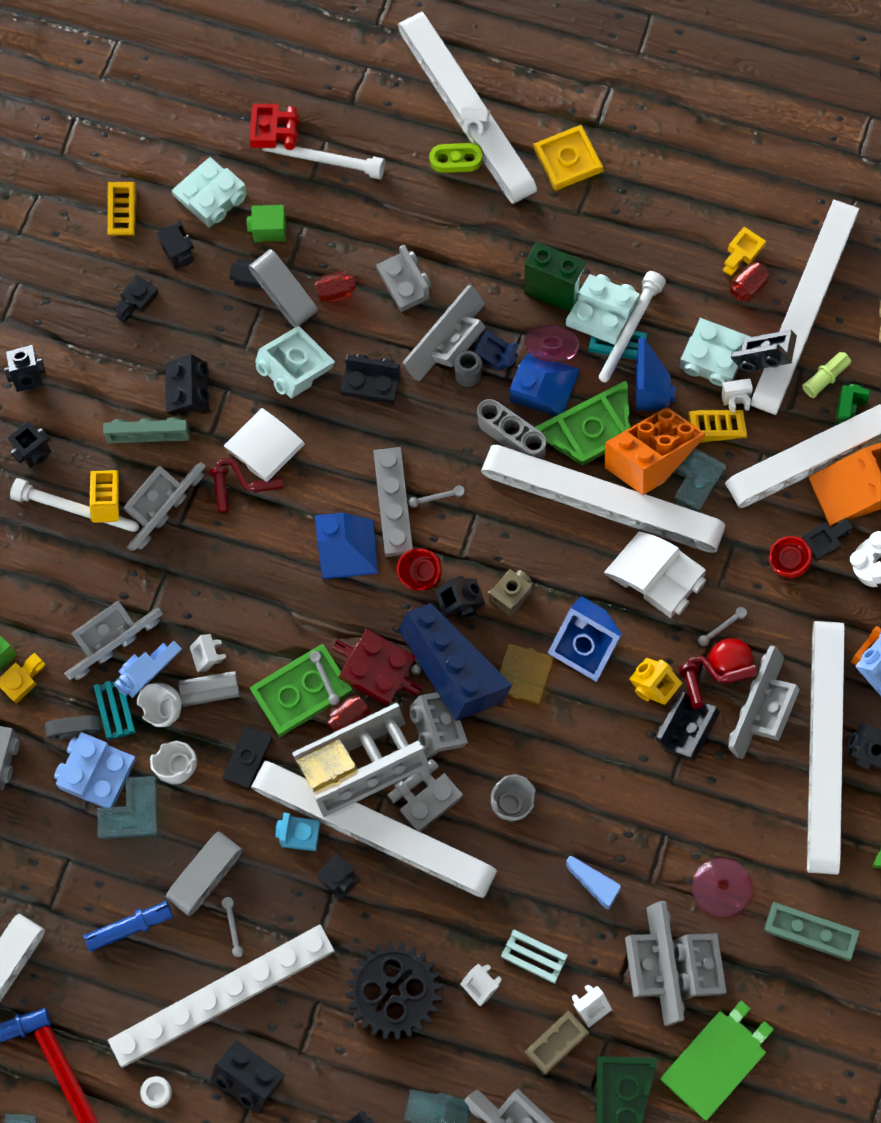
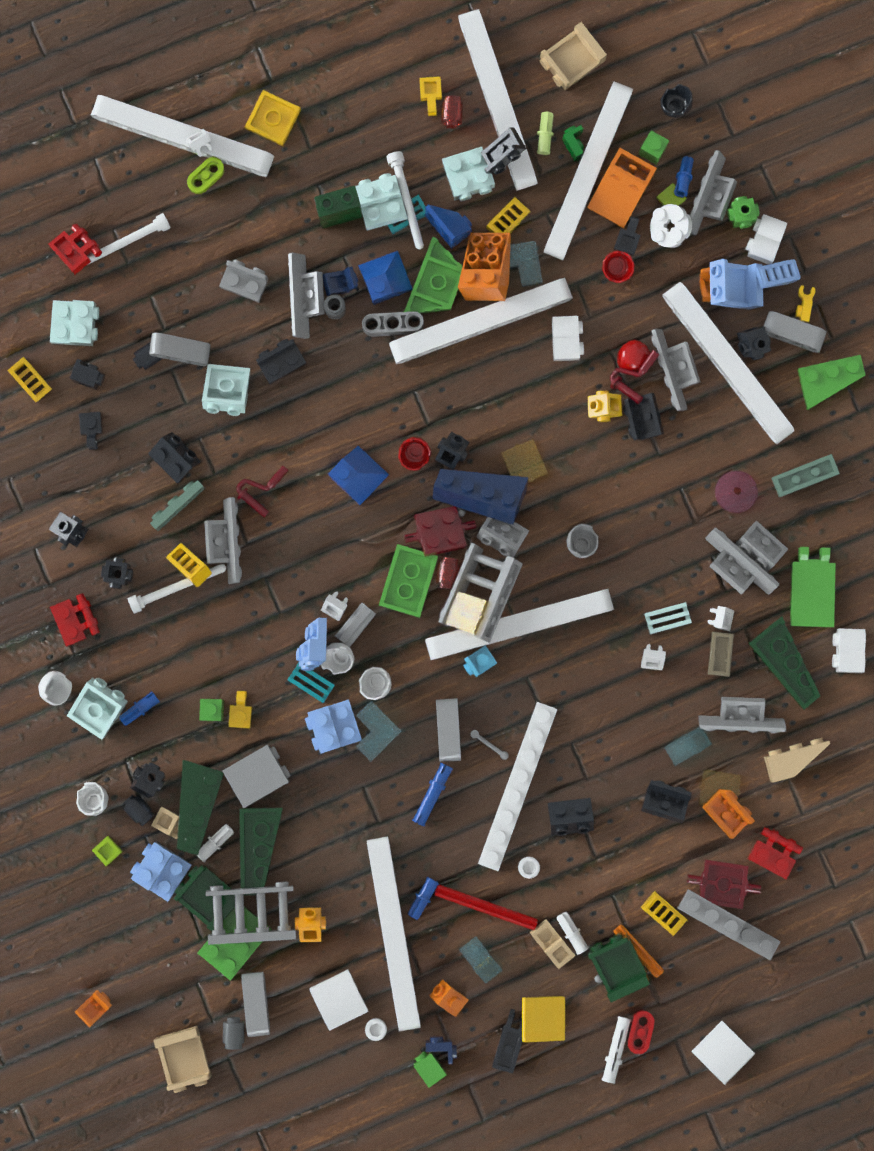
camera: 45 degrees left, 15 degrees up
dark grey beam [45,715,100,741] -> none
light grey bracket [64,601,163,680] -> none
black plate [222,726,273,790] -> none
white slope [224,409,305,482] -> none
bright green brick [247,205,286,242] -> none
light grey hinge [310,651,340,705] -> none
clear red brick [315,270,356,303] -> none
black brick [317,853,361,901] -> none
black gear [345,942,443,1041] -> none
light grey plate [373,447,413,557] -> none
light grey plate [387,758,463,832] -> none
light grey hinge [408,485,465,508] -> none
dark tan brick [489,569,532,617] -> none
clear pink dish [524,325,579,362] -> none
blue slope [548,596,622,682] -> none
light blue slope [566,856,621,910] -> none
white slope [604,531,681,595] -> none
light grey hinge [698,607,747,646] -> none
white tile [721,378,753,413] -> none

